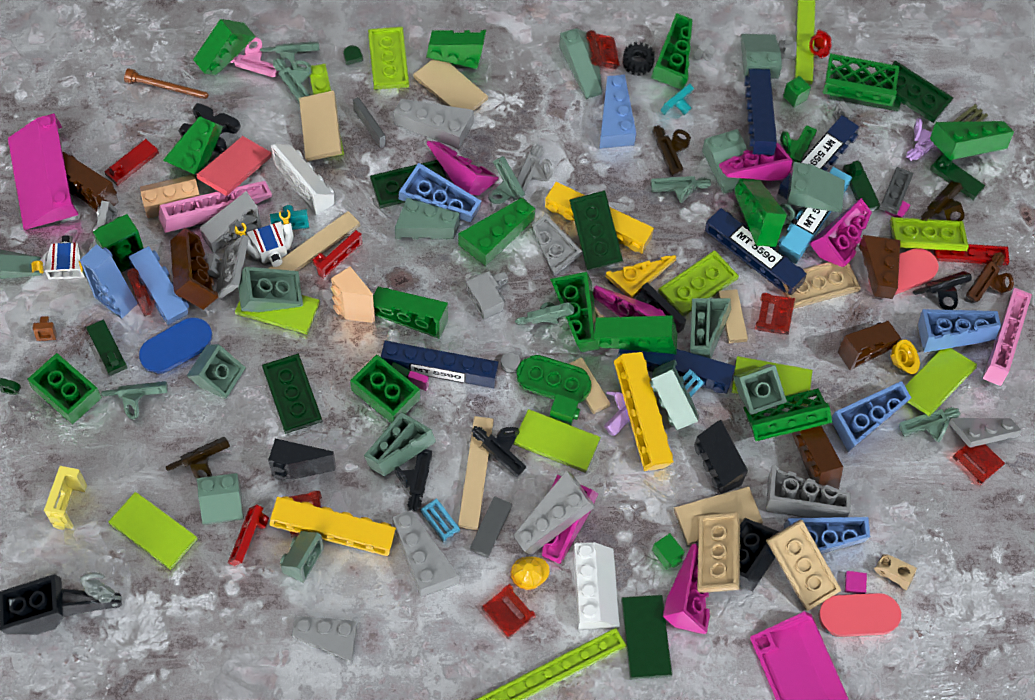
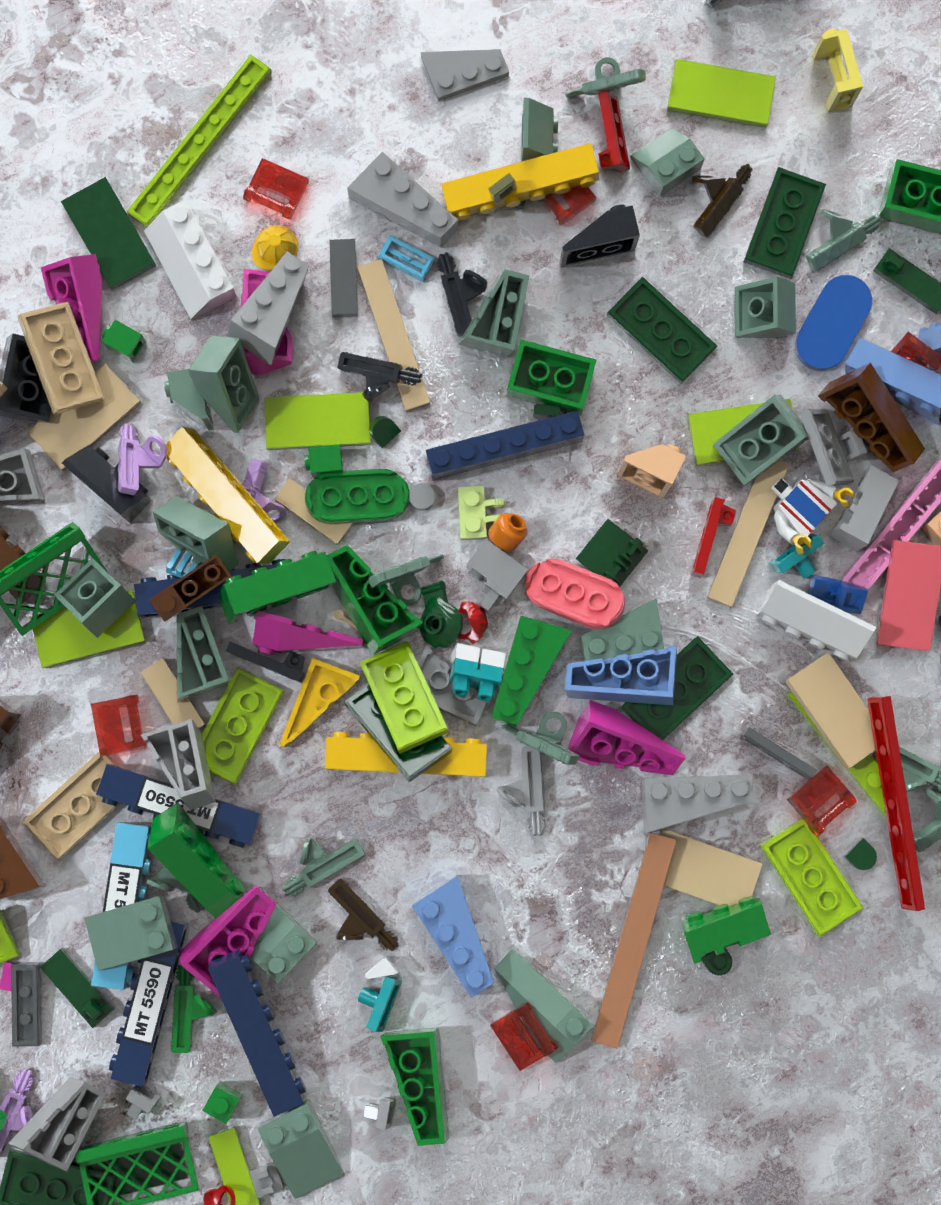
camera: 155 degrees right, 20 degrees up
green wedge [373,286,448,339] -> none
dark pink tile [408,371,429,391] -> none
black tyre [622,42,655,76] -> none
dark pink wedge [809,198,872,267] -> none
none -> light grey wedge [8,1077,106,1171]
none -> lavender piece [118,423,168,495]
none -> light grey wedge [141,719,216,810]
none -> reddish brown slope [149,554,232,622]
none -> sand green slope [164,369,214,430]
none -> sand green slope [189,335,259,433]
none -> lime tile [359,641,449,754]
none -> white slope [365,957,399,979]
none -> dark green tile [369,416,401,448]
none -> dark green animal [419,581,463,648]
none -> teal hips [449,643,506,702]
none -> yellowish green hinge [458,486,506,540]
none -> red piece [458,601,488,644]
none -> olive tile [488,173,517,203]
none -> orange head [488,513,527,552]
none -> coral tile [525,559,625,629]
none -> sand green piece [565,57,646,98]
none -> dark green hinge [576,519,649,587]
none -> nougat tile [591,832,676,1049]
none -> dark green tile [743,167,826,279]
none -> clear red plate [786,765,857,836]
none -> blue slope [807,575,868,614]
none -> red tile [867,696,925,911]

